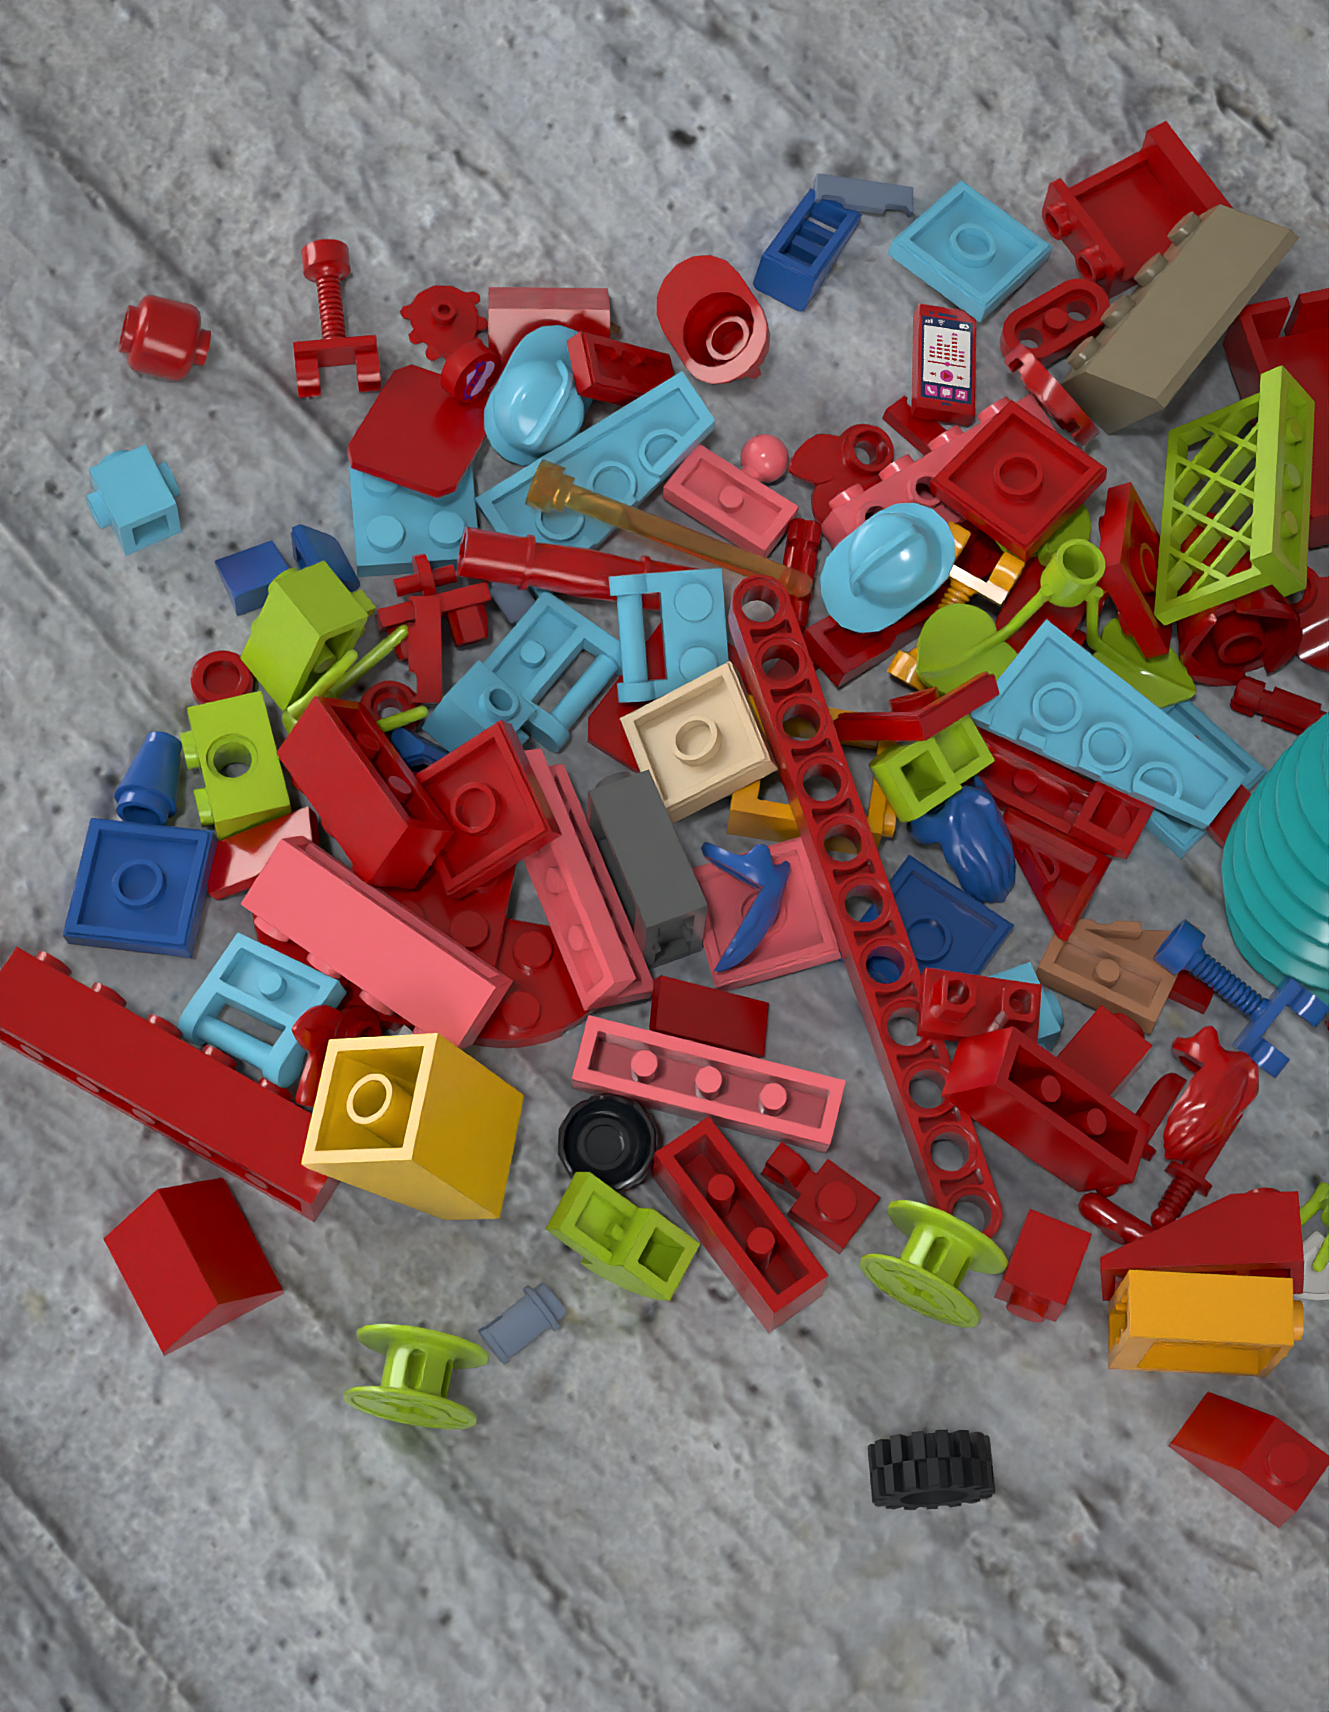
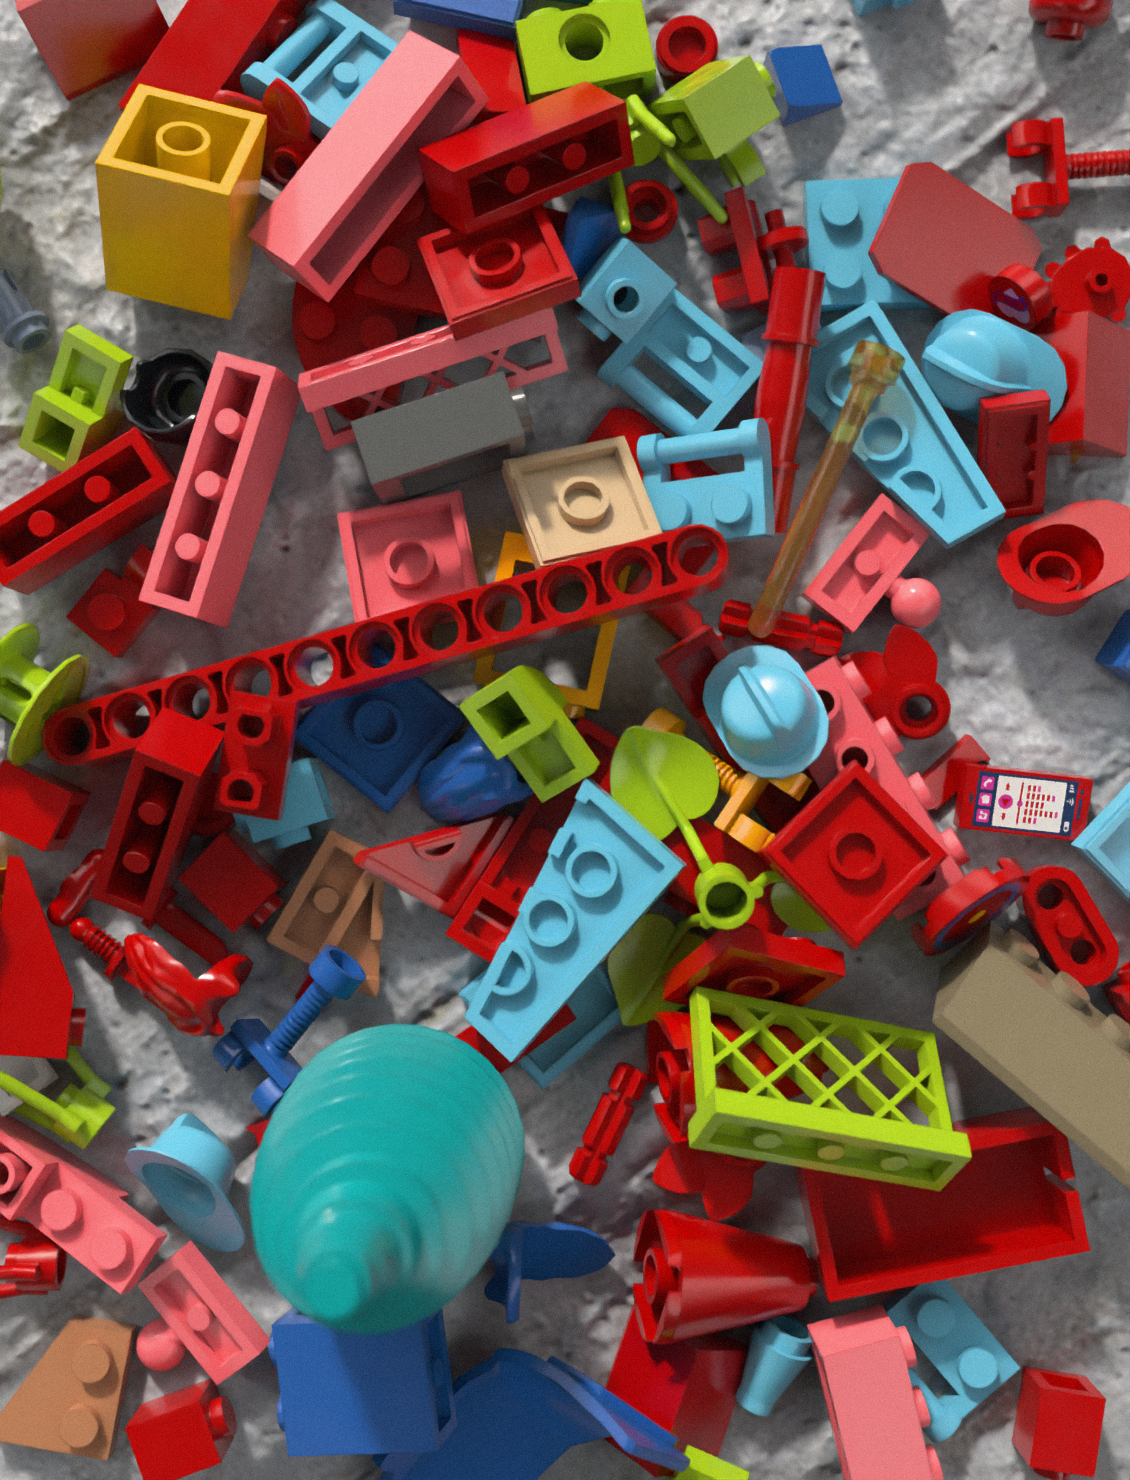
camera: 100 degrees right, 20 degrees up
blue slope [291,524,360,593] -> none
red piece [407,596,442,704] -> none
red piece [649,975,769,1058] -> none
blue piece [701,842,791,972] -> none
red tile [833,671,1000,741] -> none

